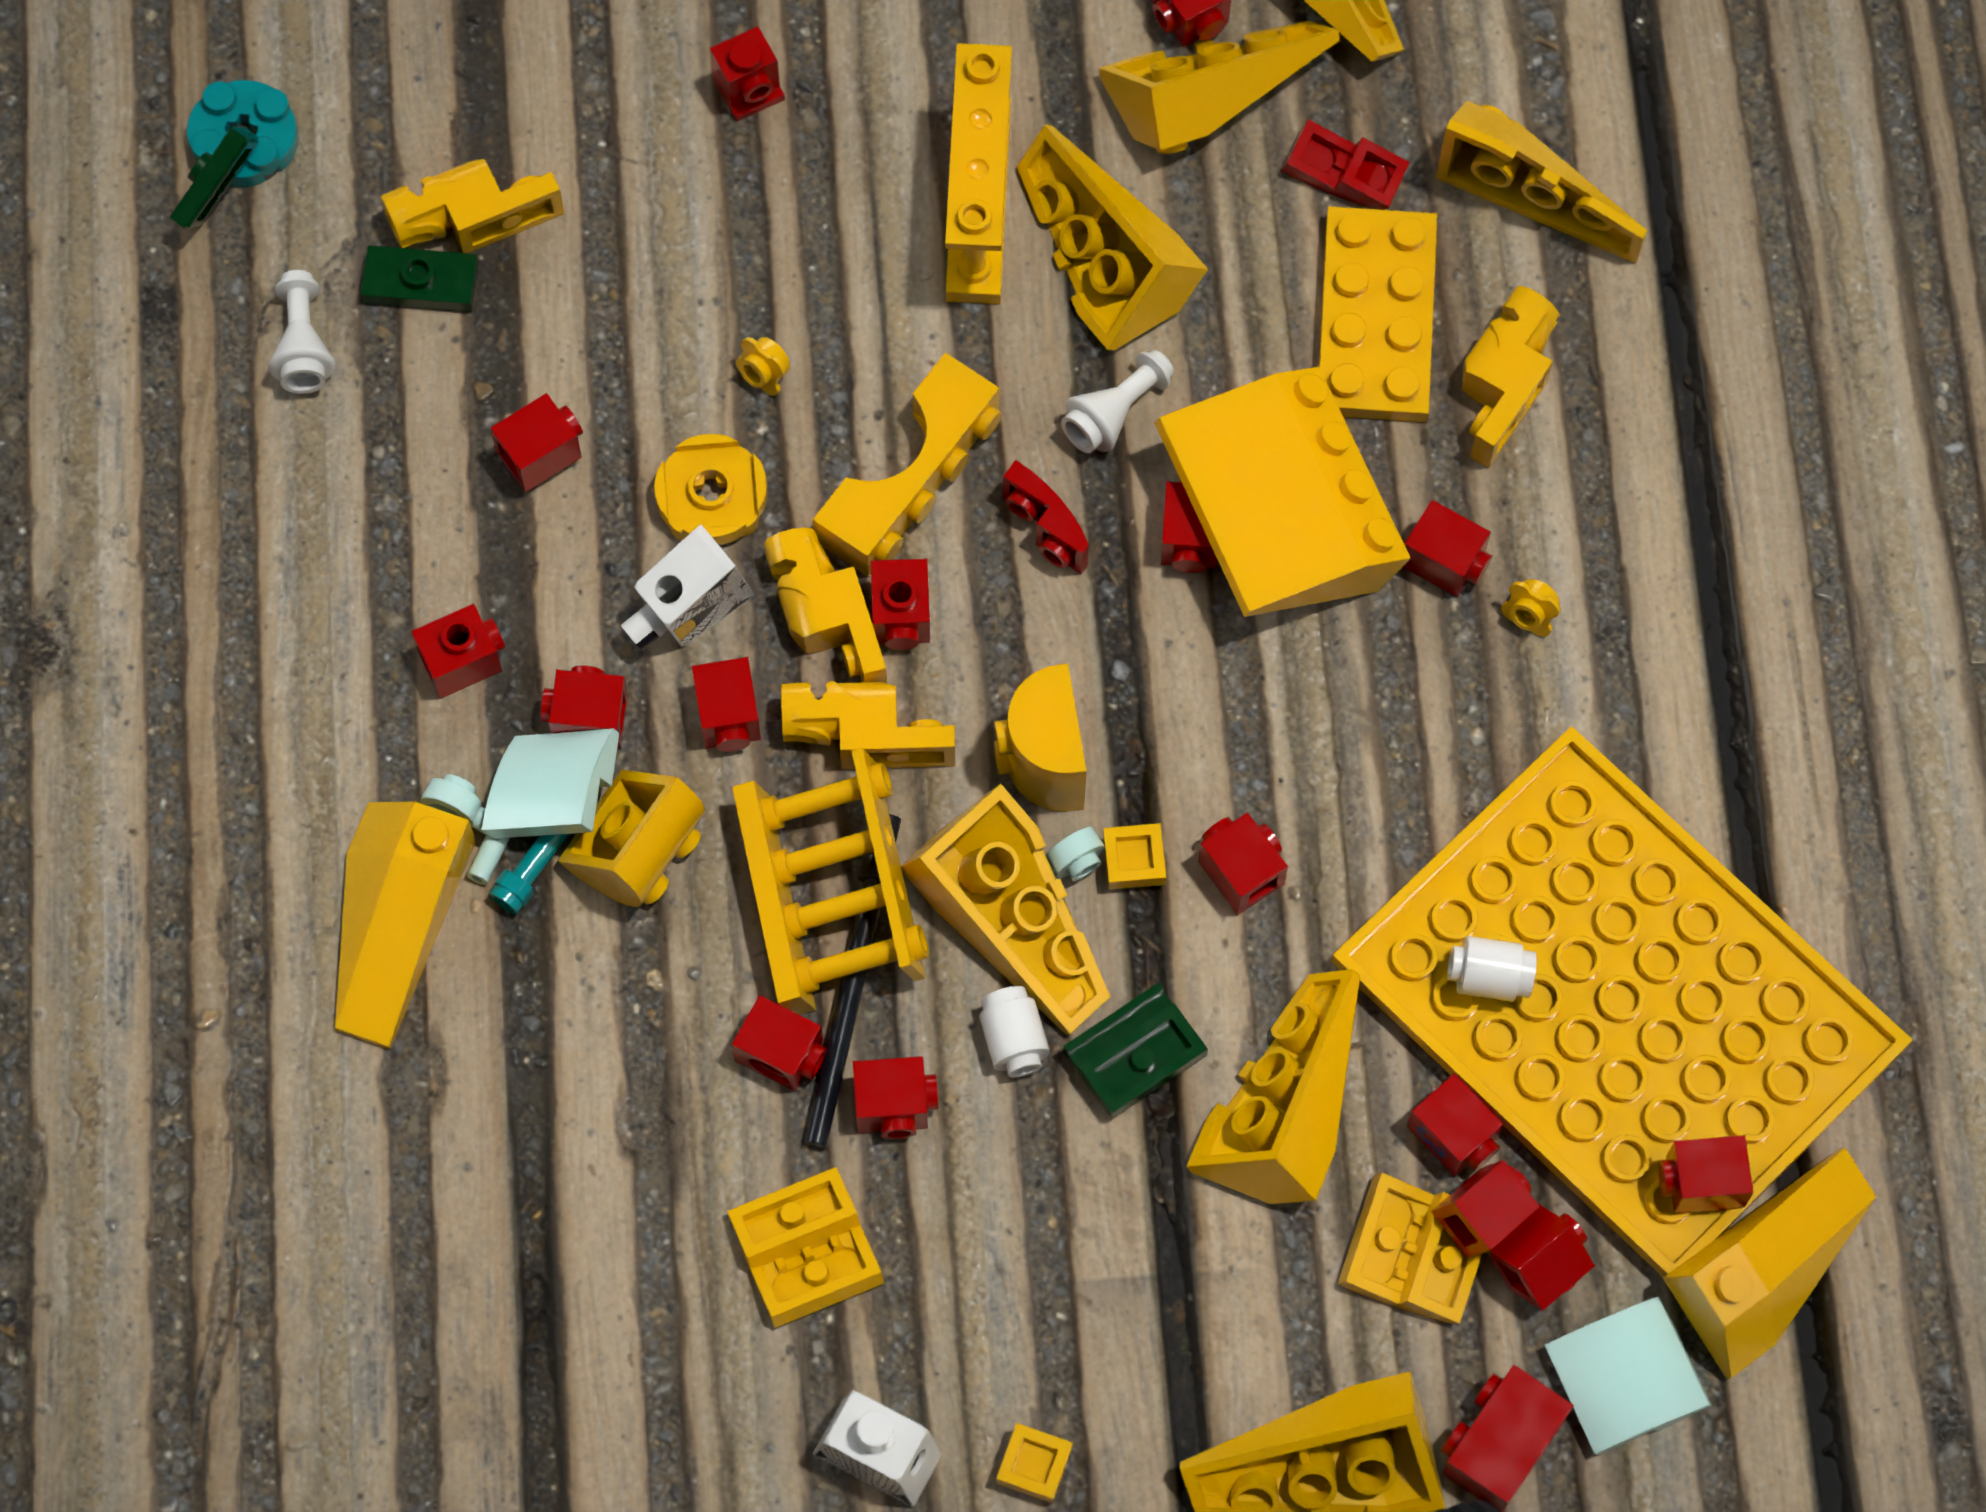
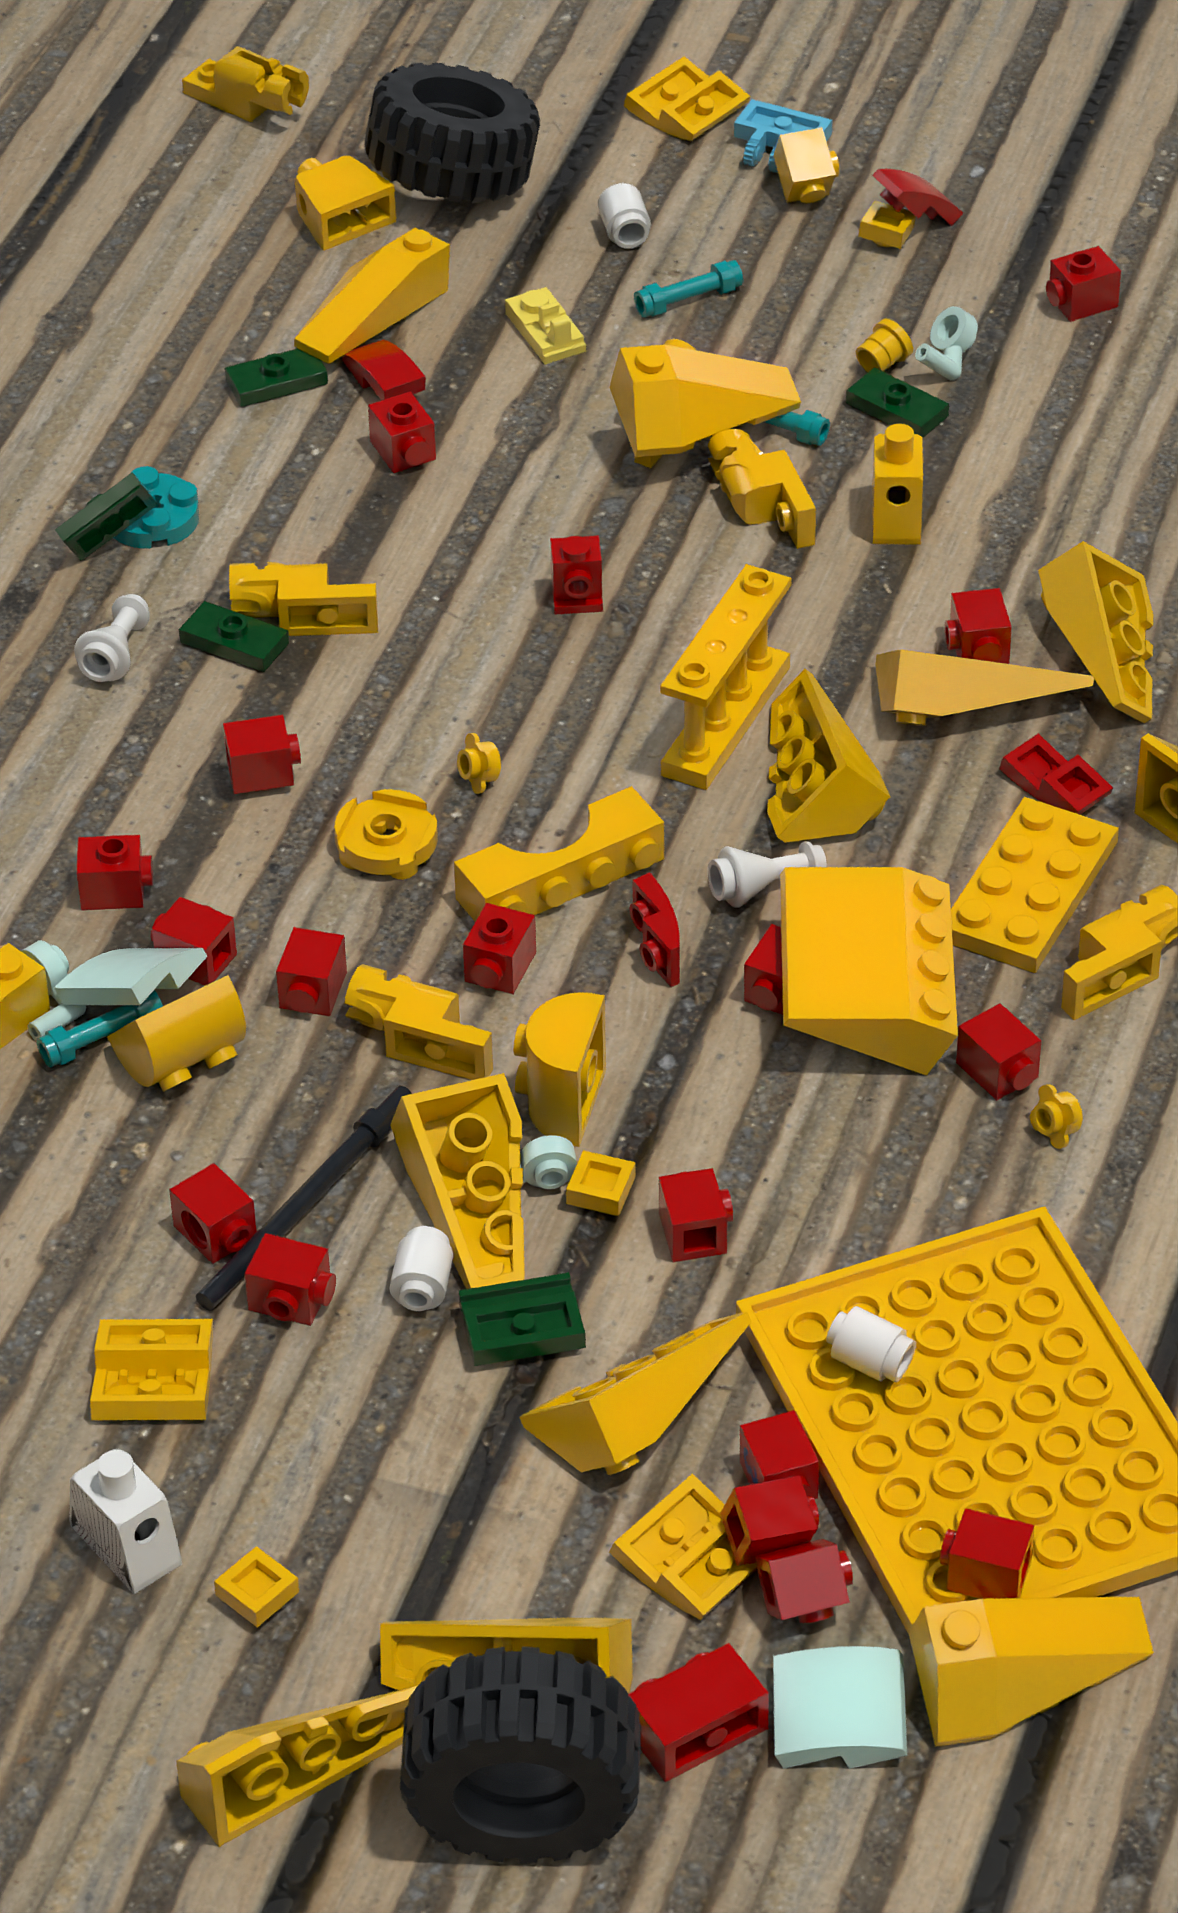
camera: 25 degrees right, 25 degrees down
white torso [621,524,755,651] -> none
yellow fence [732,748,929,1015] -> none
yellow plate [764,527,887,683] -> none

